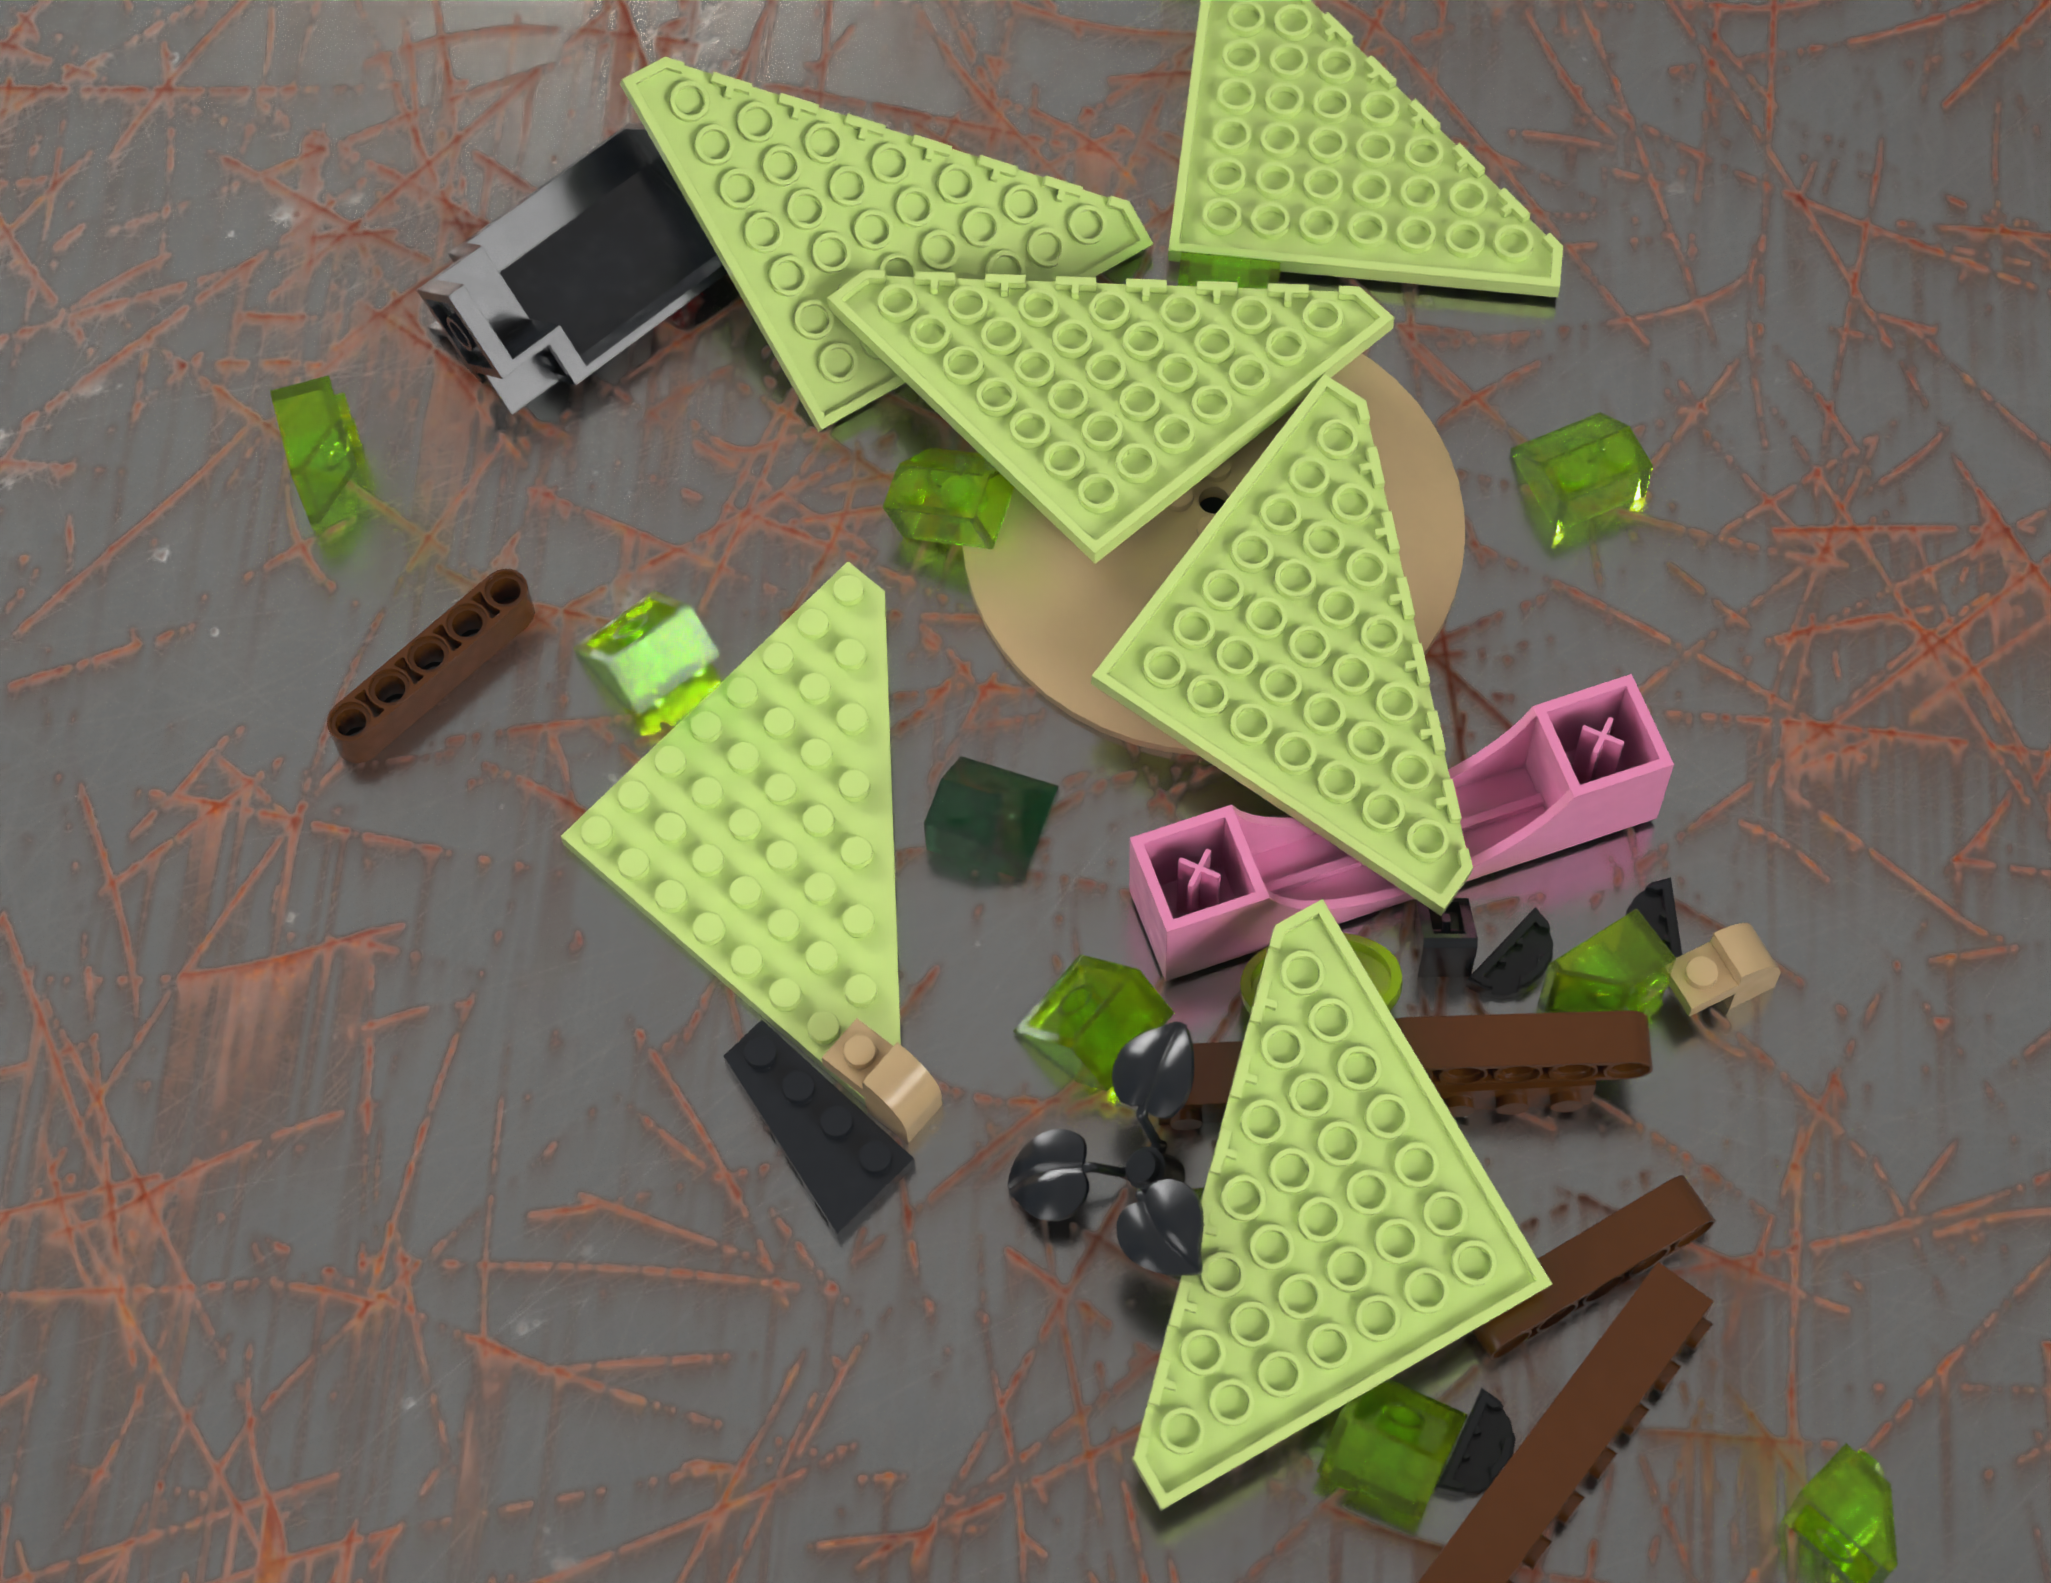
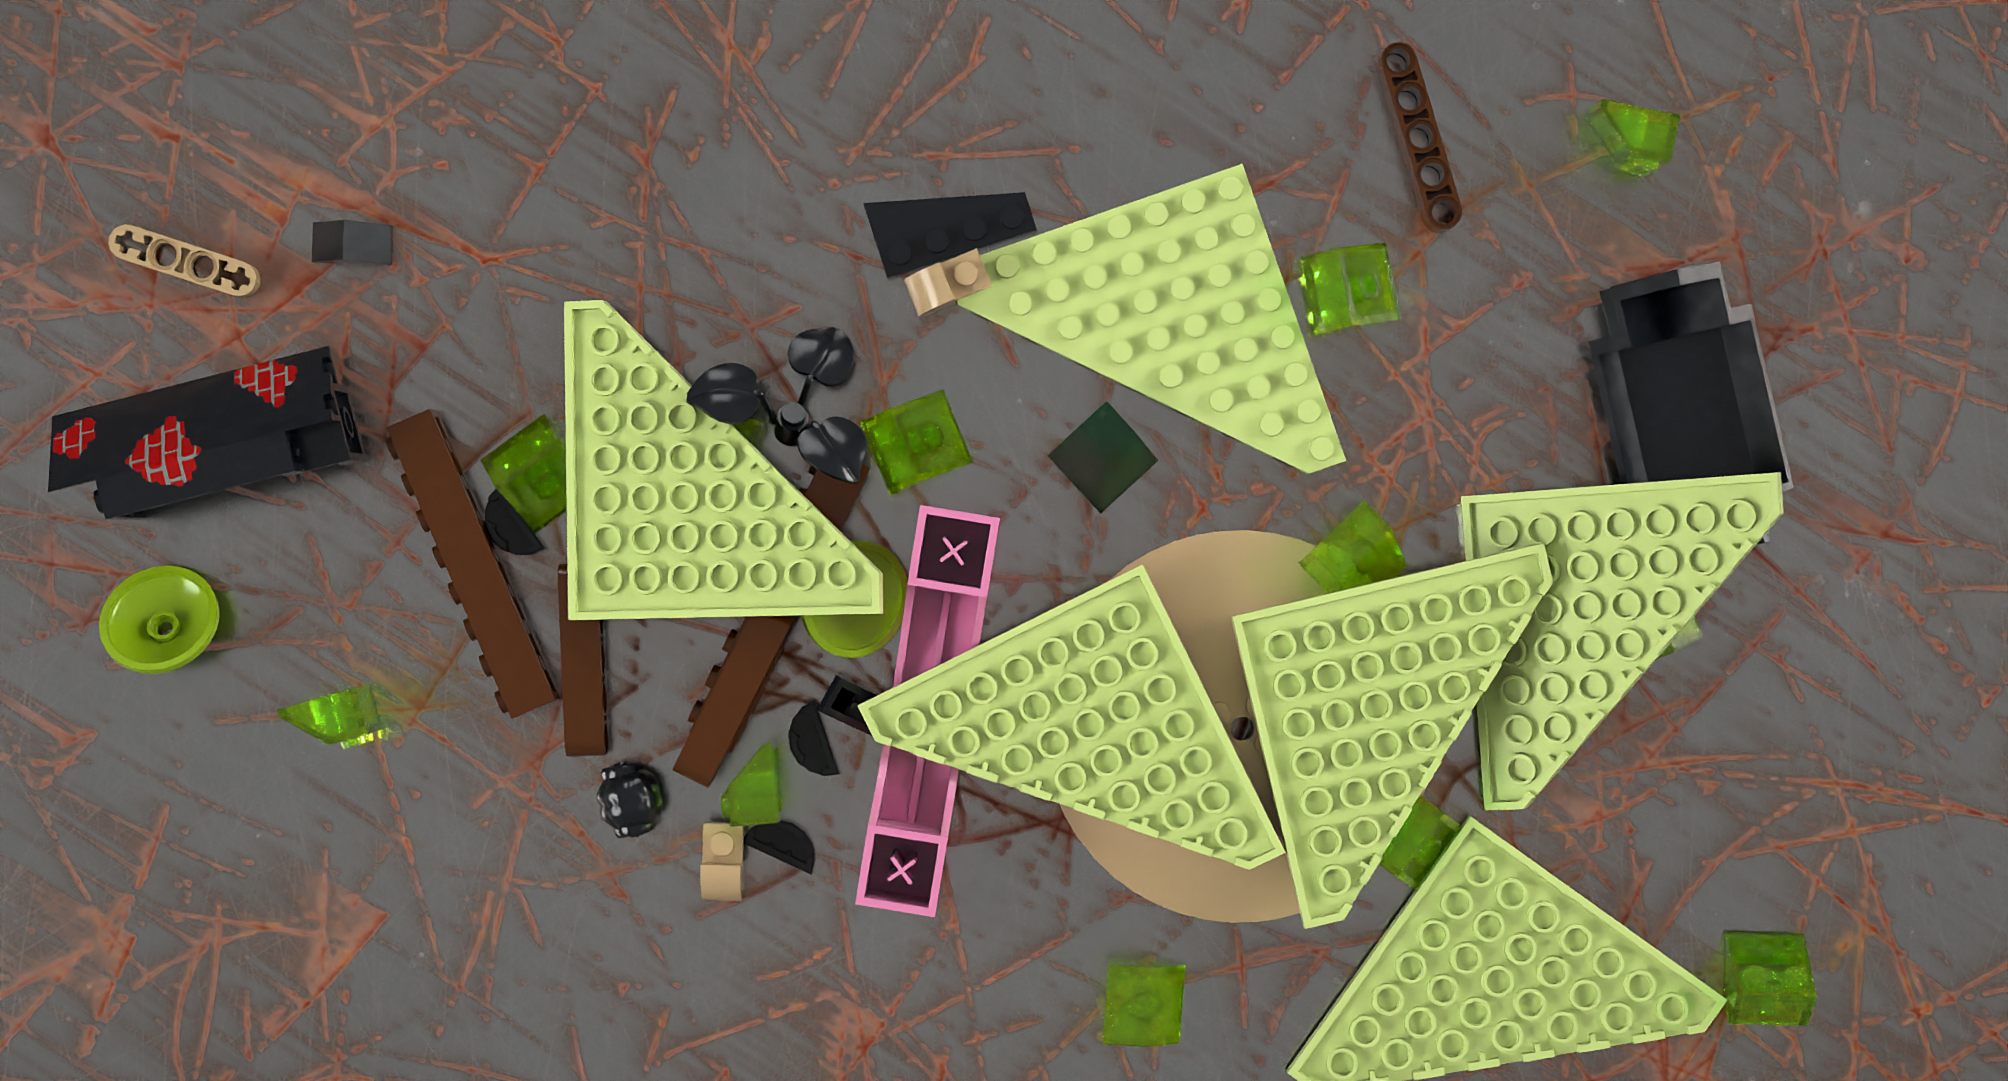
camera: 120 degrees right, 25 degrees up
none -> black hair [596,761,663,839]

